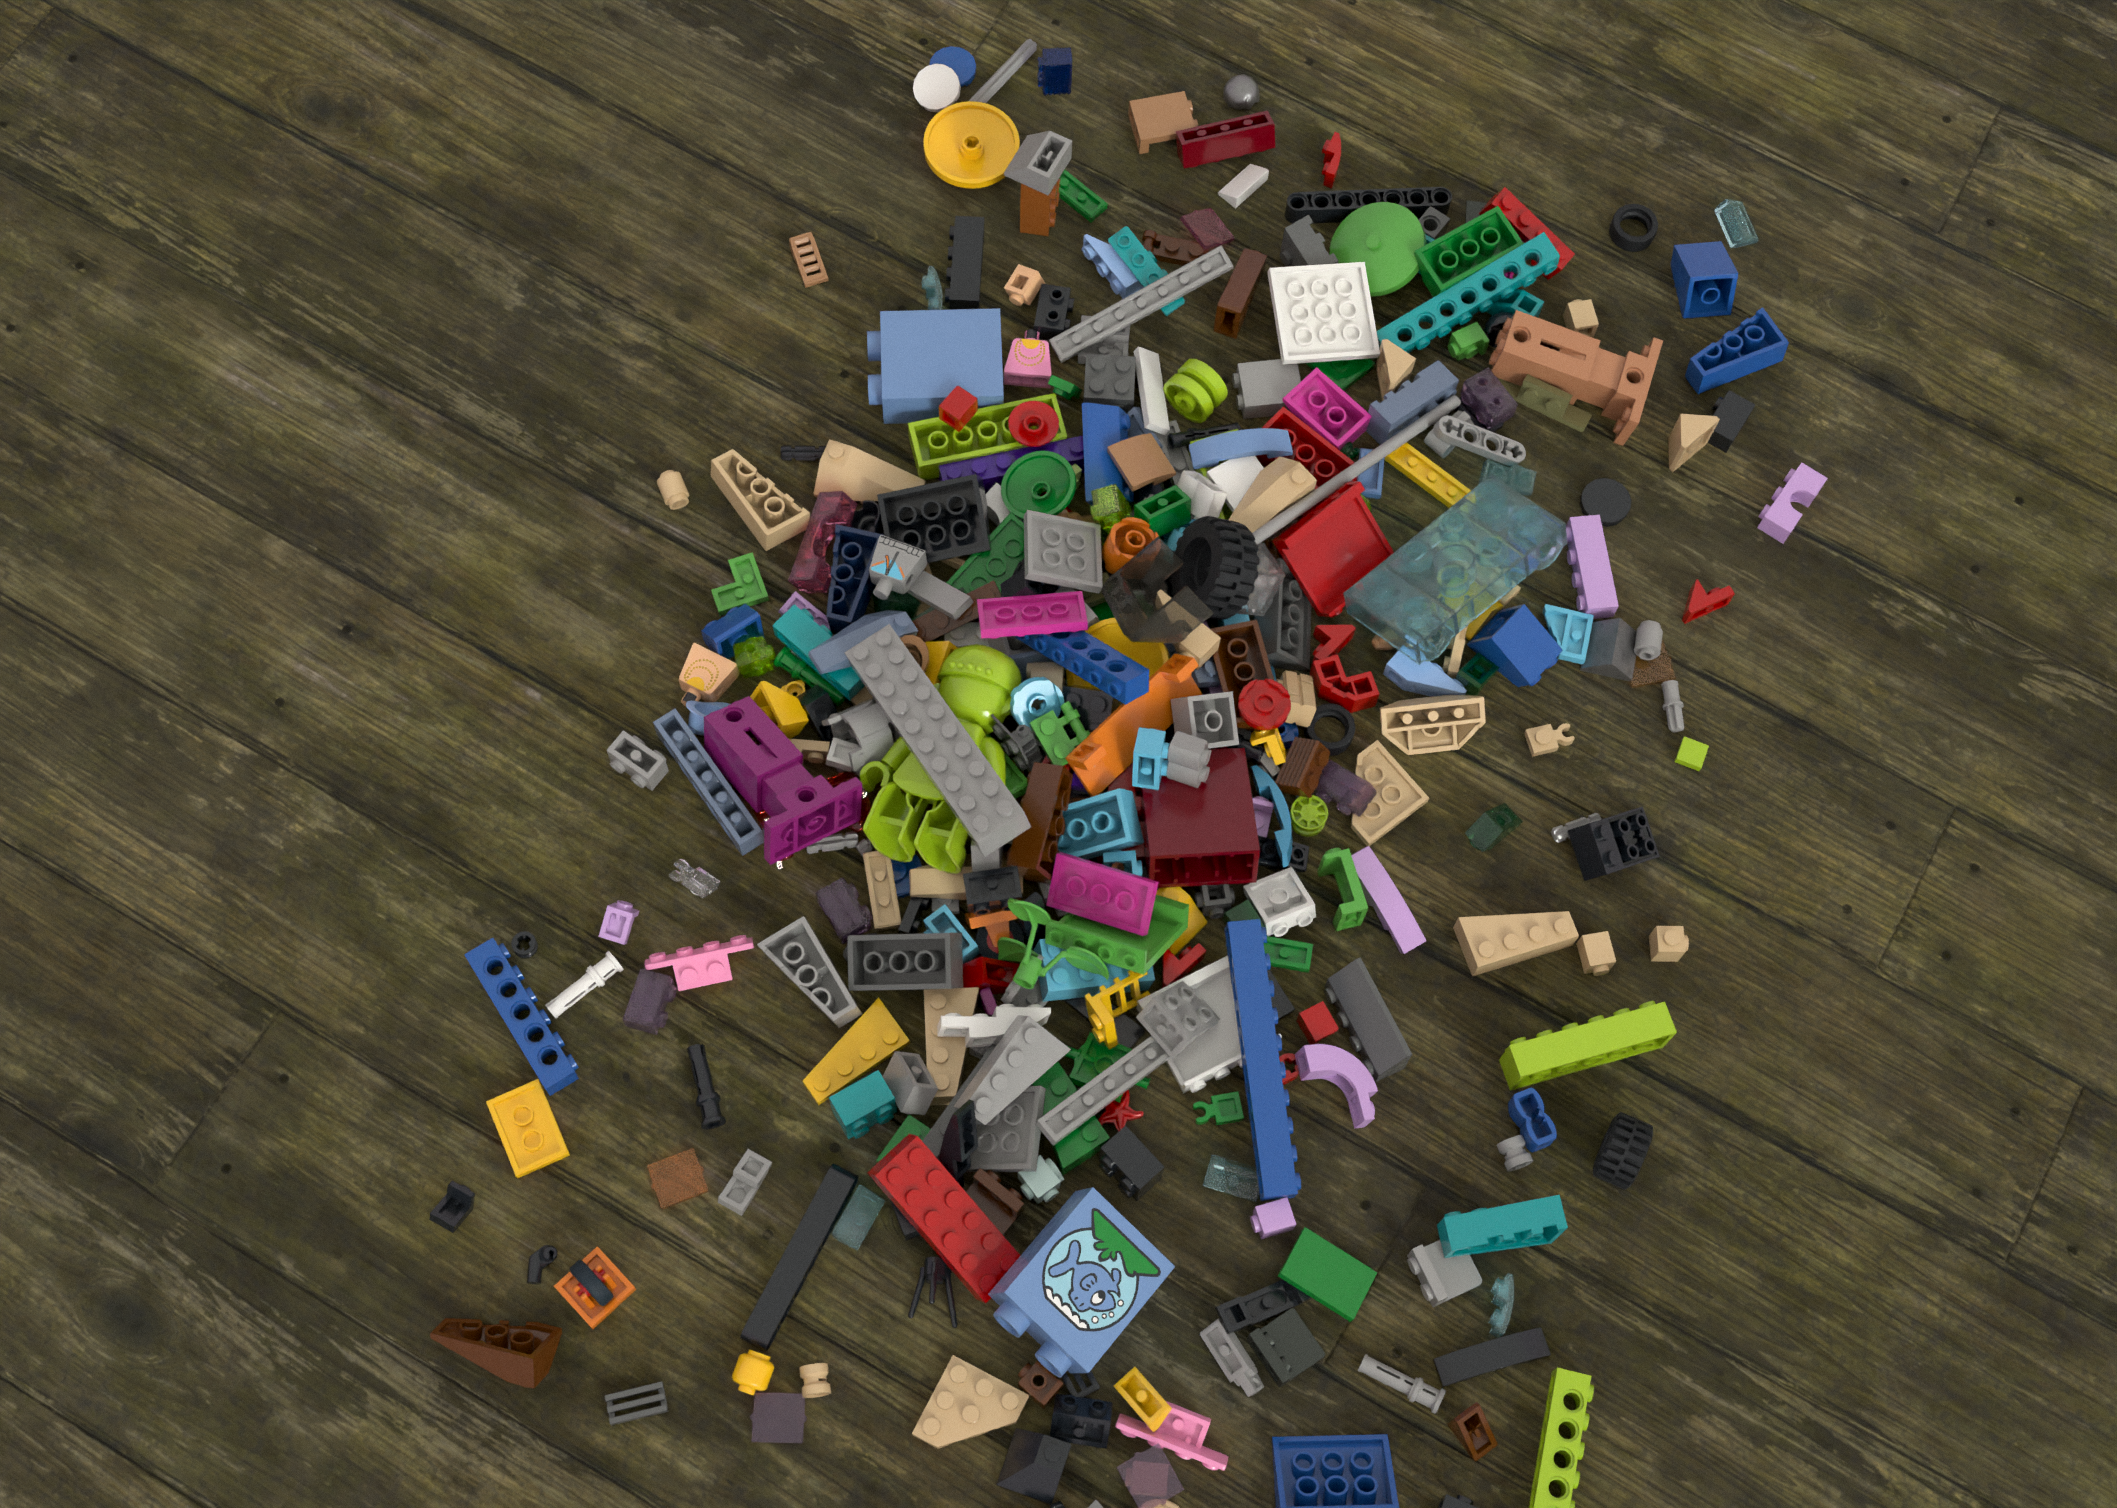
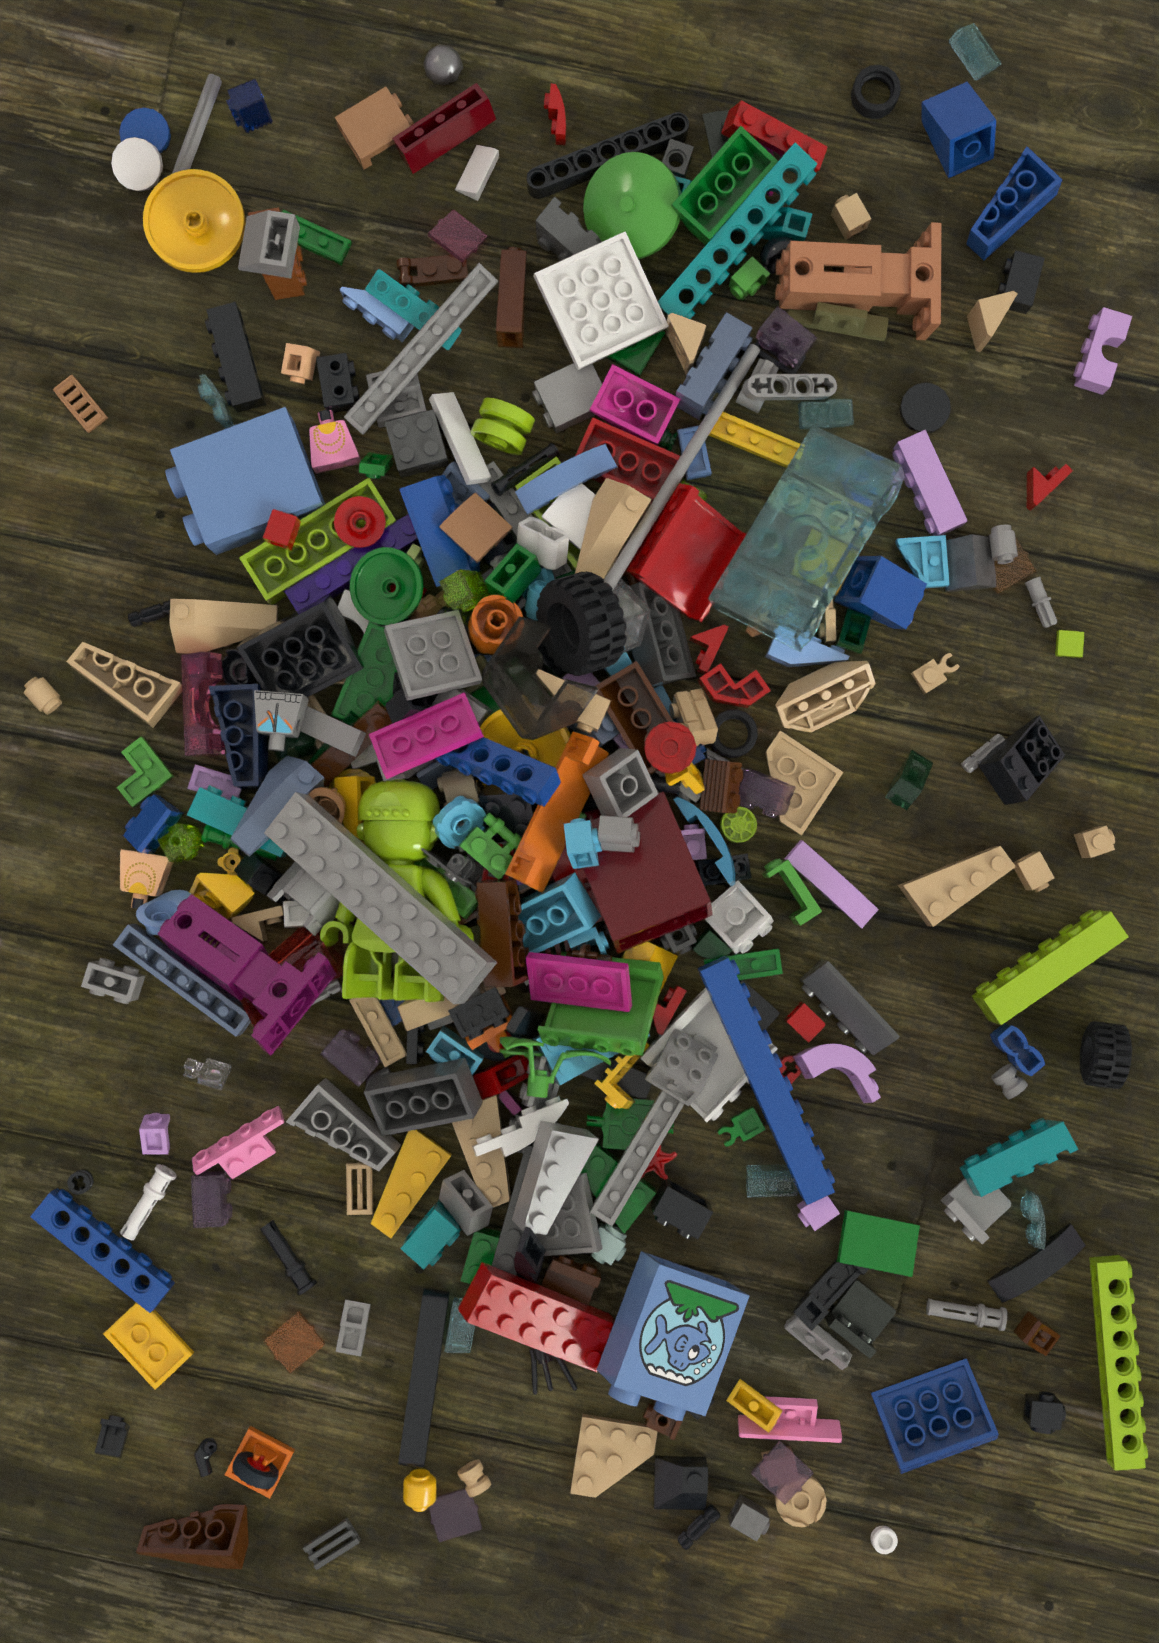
camera: 15 degrees left, 20 degrees up
black bracket [1050,1394,1113,1449] -> none
none -> tan tile [346,1162,373,1215]

